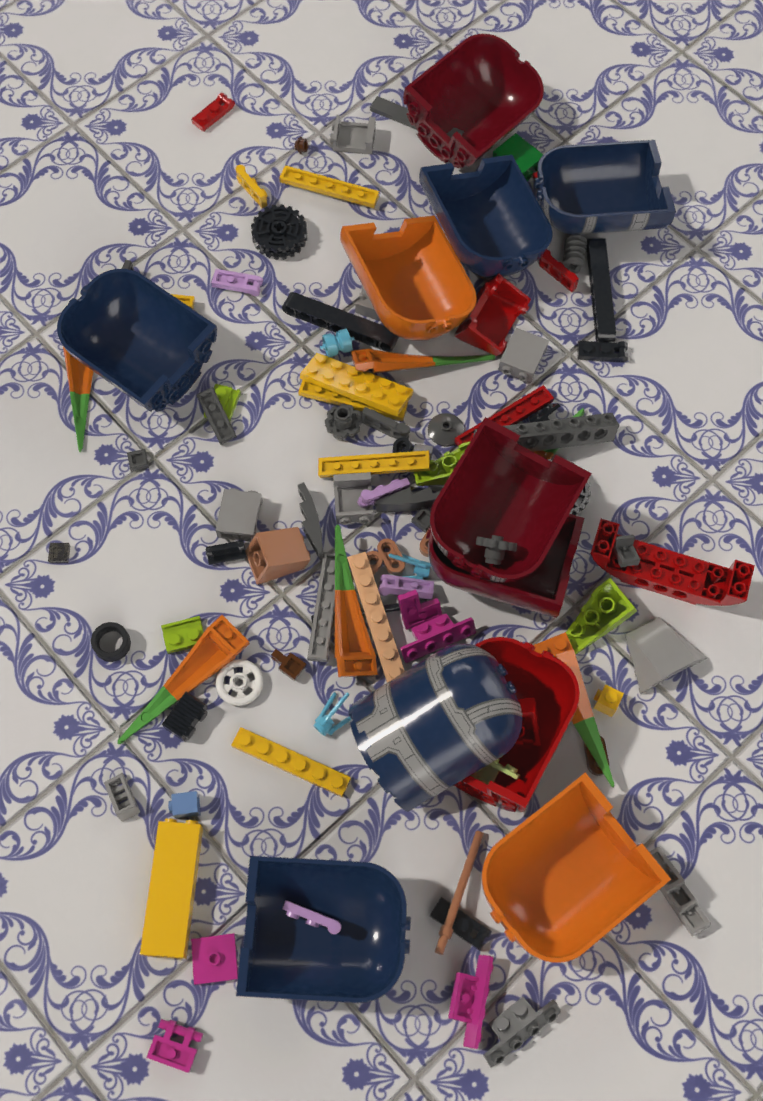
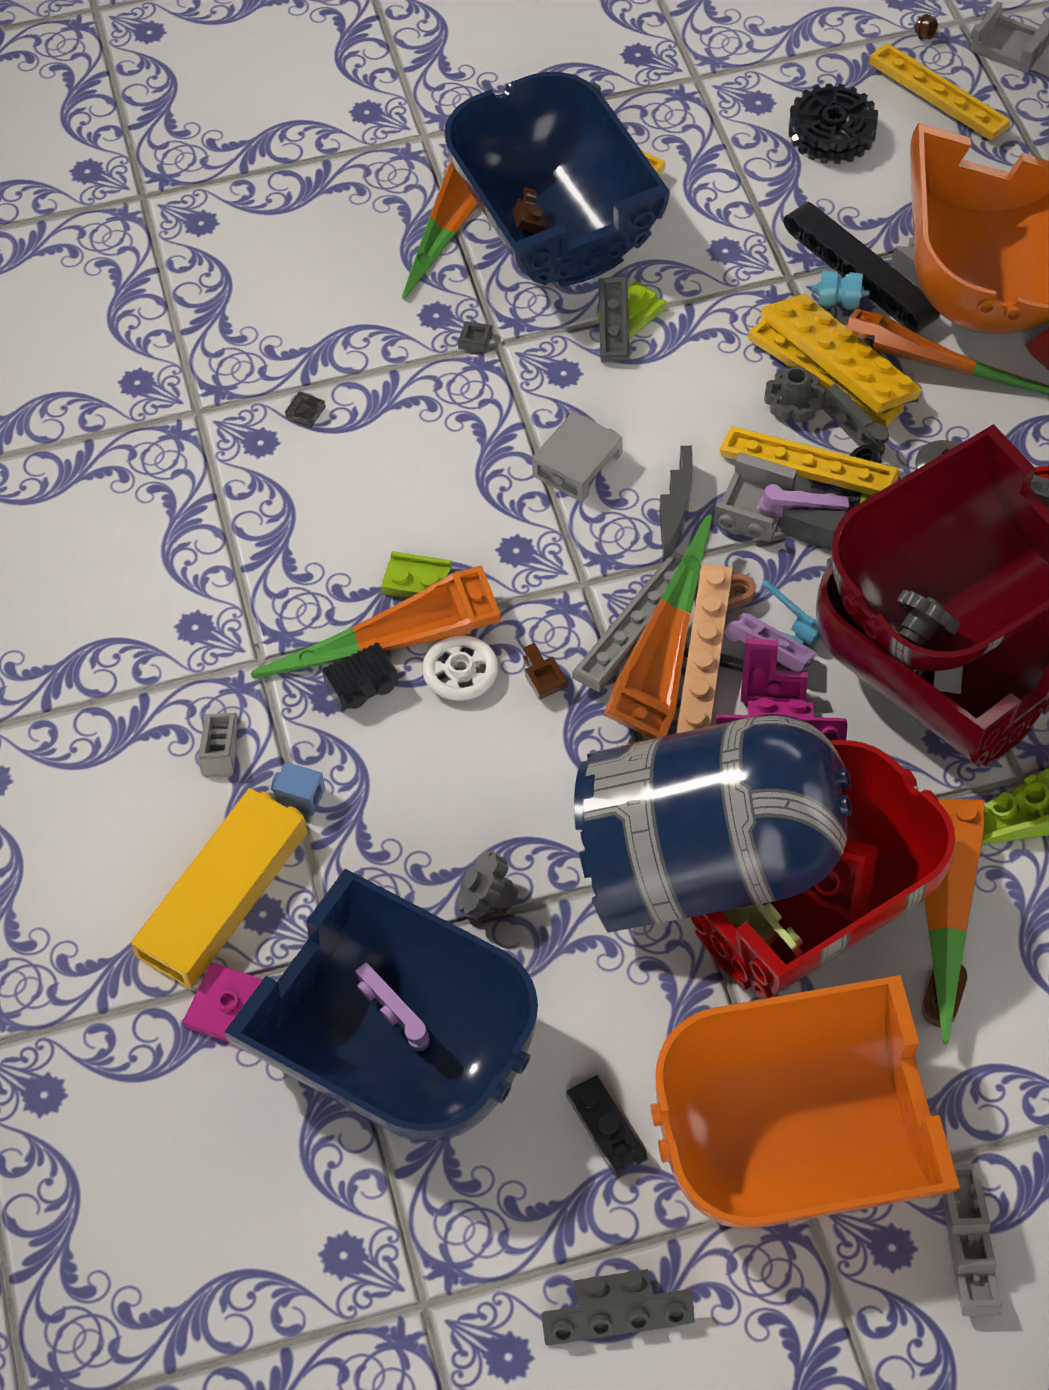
camera: 30 degrees right, 10 degrees down
black tyre [91,622,131,662] -> none
dark pink plate [146,1019,203,1073] -> none
black hinge [206,540,247,565] -> none
lavender plate [211,269,263,296] -> none
yellow plate [231,727,351,797] -> none
yellow plate [235,164,268,209] -> none
nougat slope [246,527,311,585] -> none
medium azure plant [313,692,352,736] -> none
nougat plate [377,539,405,575] -> none
nougat bar [435,831,484,955] -> none
dark pink bracket [448,955,493,1049] -> none
yellow brick [593,684,624,717] -> none
none -> dark grey plant [457,850,518,919]
none -> reddish brown plate [513,187,547,234]

